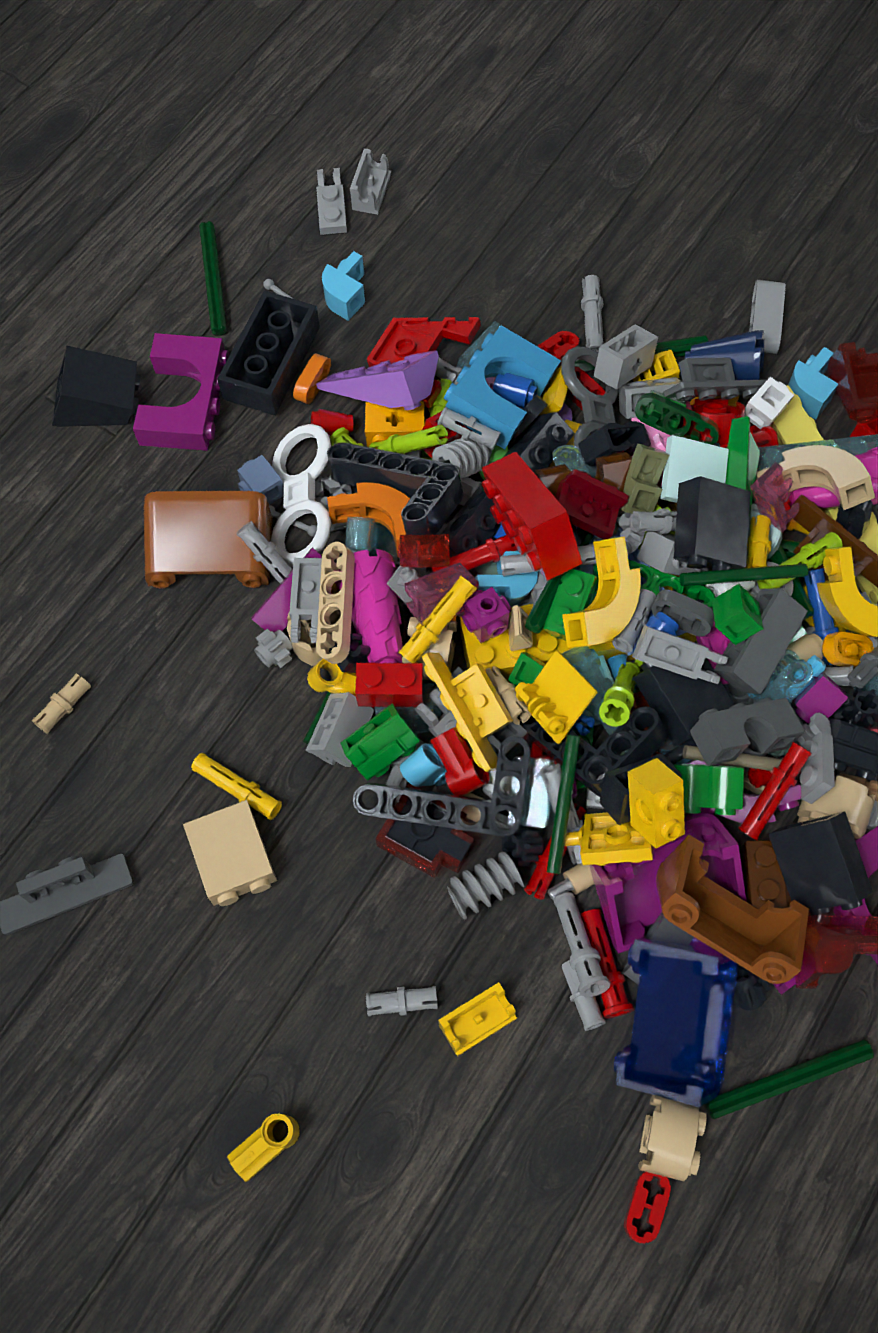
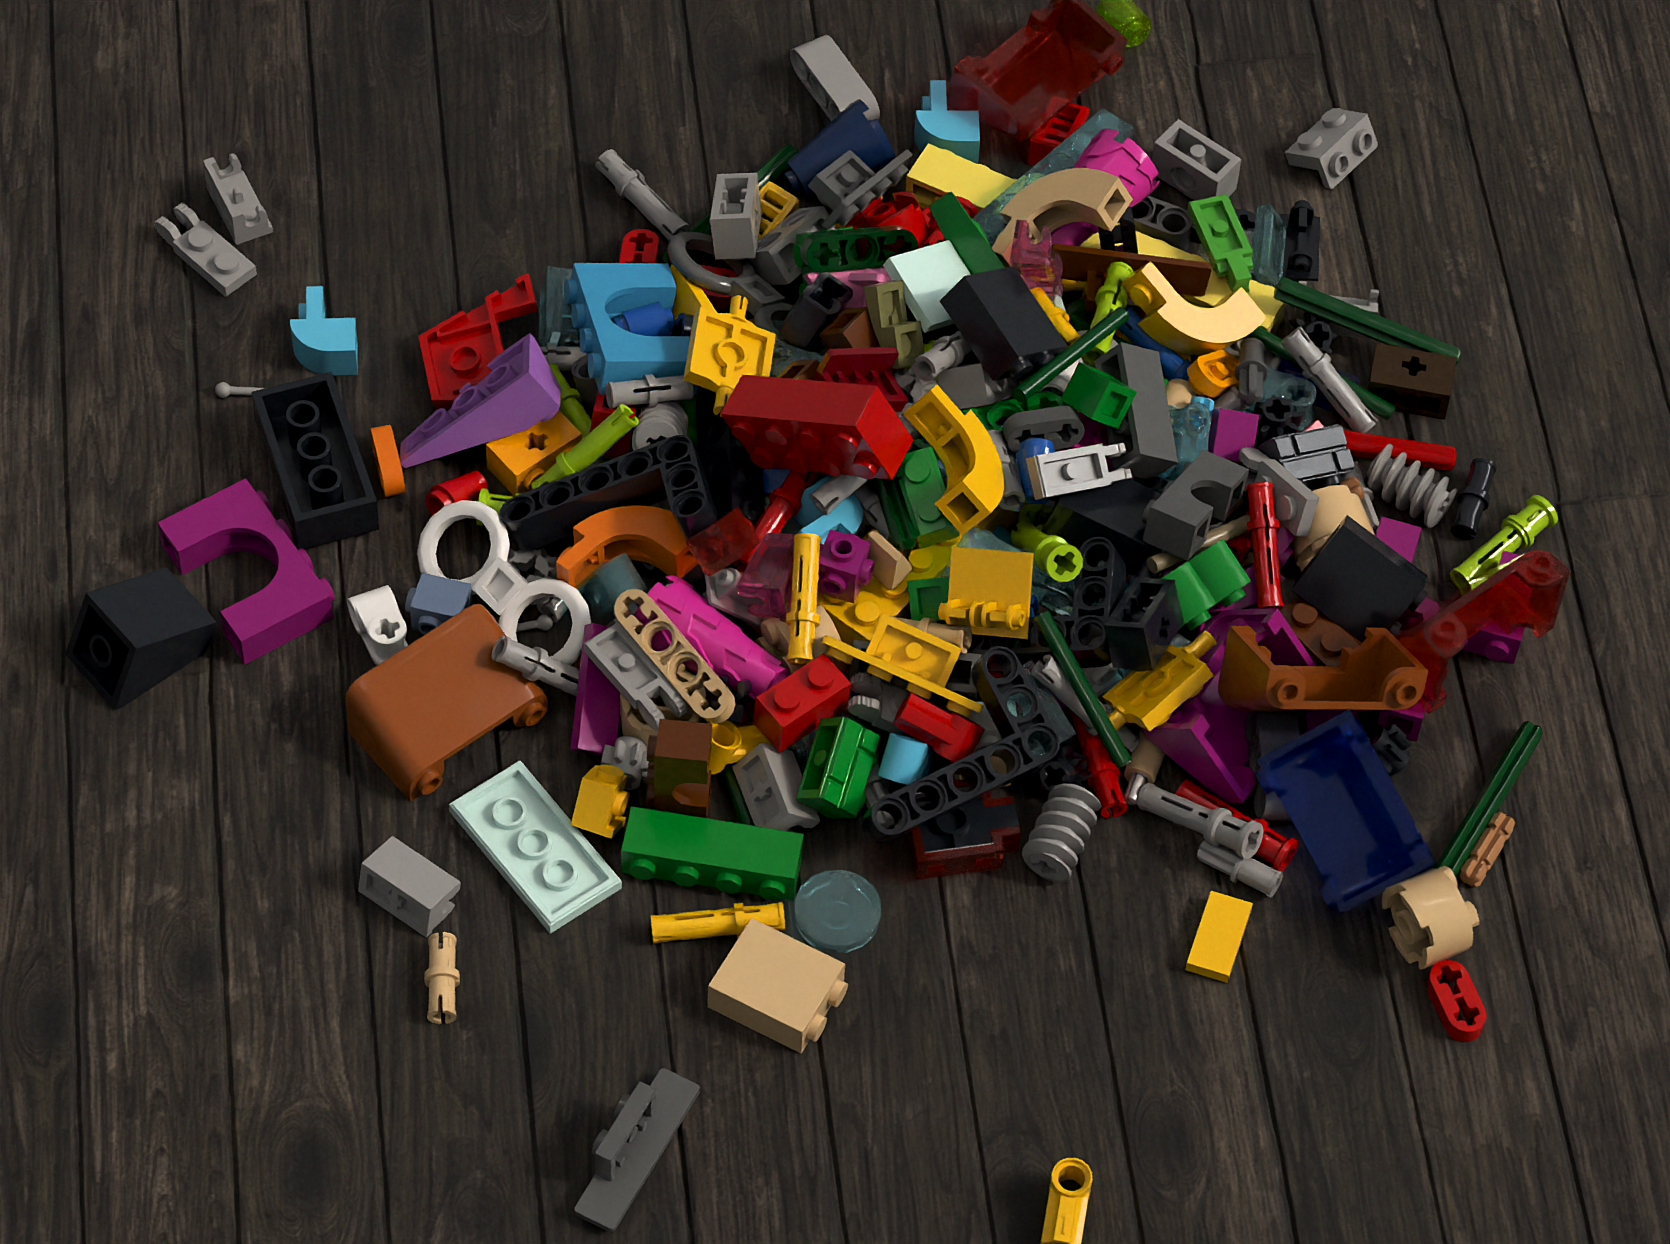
camera: 45 degrees left, 10 degrees down
dark green axle [199,221,227,336] -> none
light grey pin [366,986,438,1016] -> none
yellow hinge [438,982,517,1057] -> none
yellow brick [628,758,685,849] -> none
white brick [744,377,794,430] -> none
none -> white piece [347,585,408,665]
none -> light grey hinge [358,836,461,938]
none -> light aqua tile [449,761,622,934]
none -> yellow brick [571,765,629,839]
none -> green brick [621,806,804,901]
none -> reddish brown arch [647,719,712,818]
none -> yellow plate [683,295,776,417]
none -> clear light blue tile [794,870,881,953]
none -> yellow tile [1185,891,1253,983]
none -> medium nougat axle [1459,812,1515,887]

